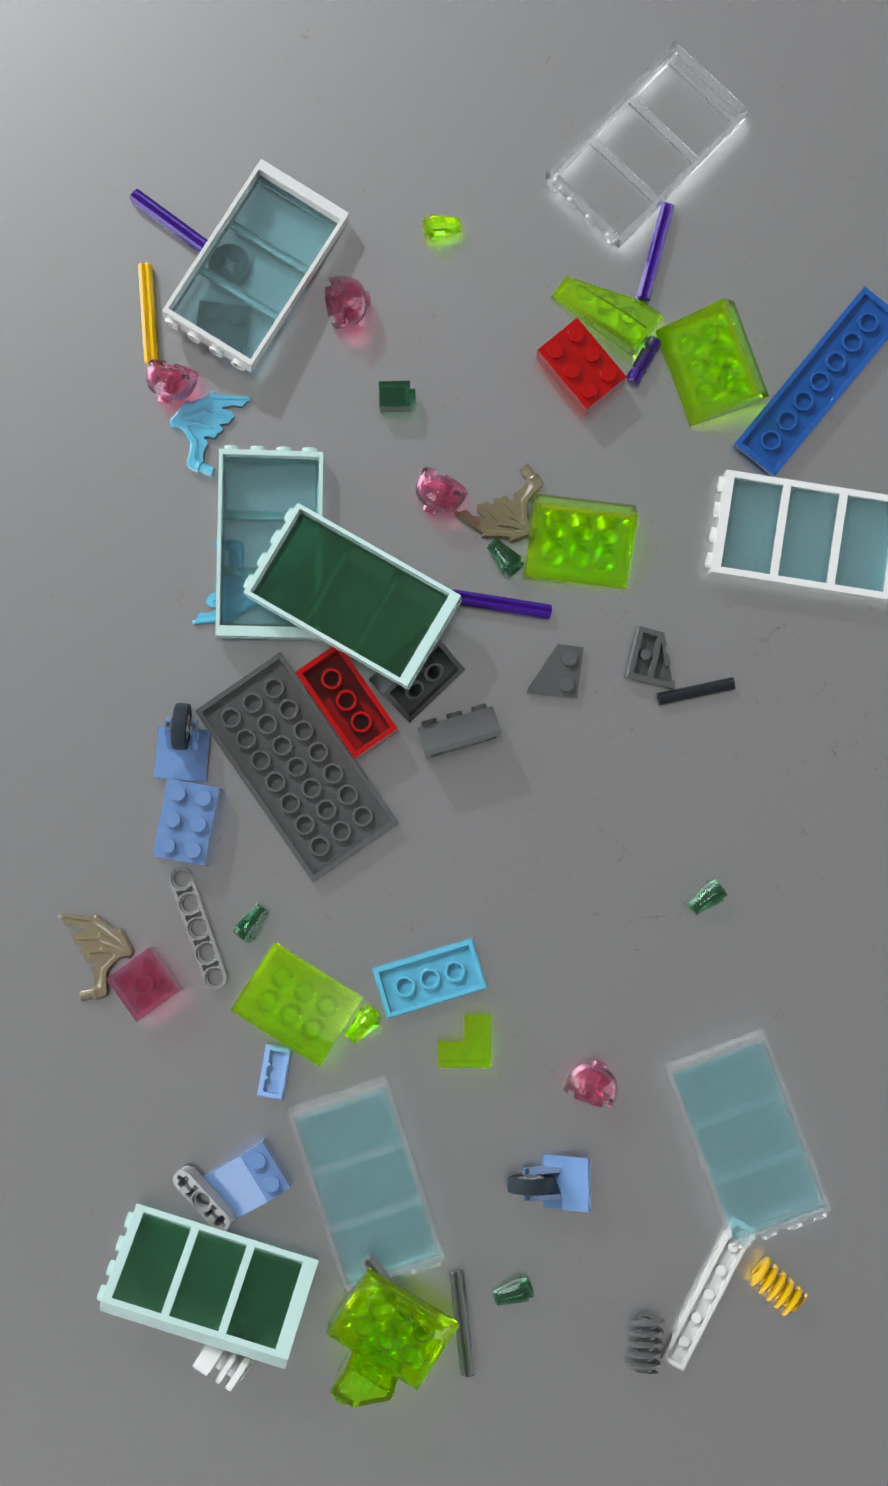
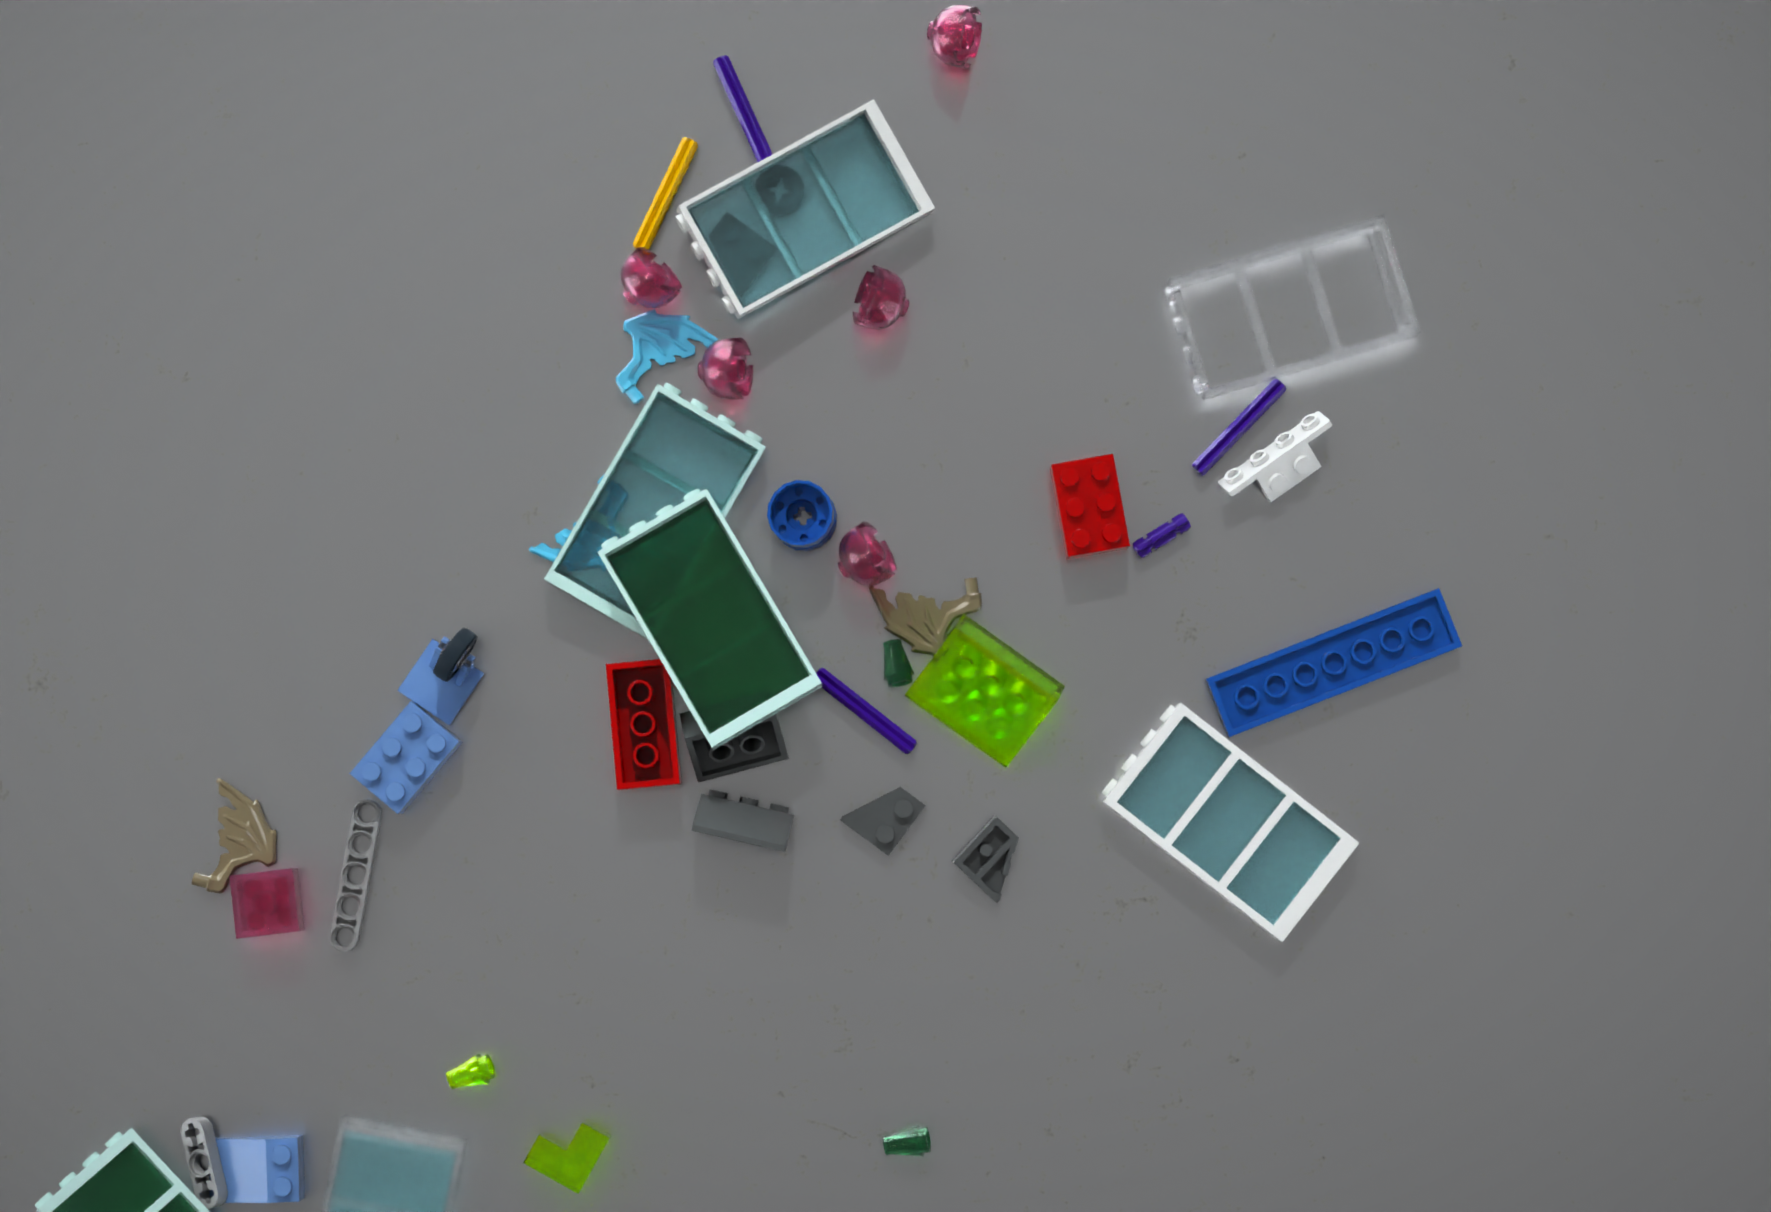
camera: 25 degrees right, 0 degrees up
dark grey plate [195,652,399,882] -> none
clear neon green slope [230,942,363,1067] -> none
clear green cone [232,903,269,944] -> none
light blue plate [257,1043,293,1100] -> none
medium azure tile [372,938,487,1019] -> none
clear green brick [379,380,416,413] -> none
clear neon green cone [422,214,461,240] -> none
clear neon green wedge [551,276,664,358] -> none
clear neon green slope [655,298,769,426] -> none
black piece [656,677,736,706] -> none
none -> clear pink cylinder [698,337,753,400]
none -> blue wheel [767,480,837,551]
none -> clear pink cylinder [927,5,982,68]
none -> white bracket [1218,411,1332,502]

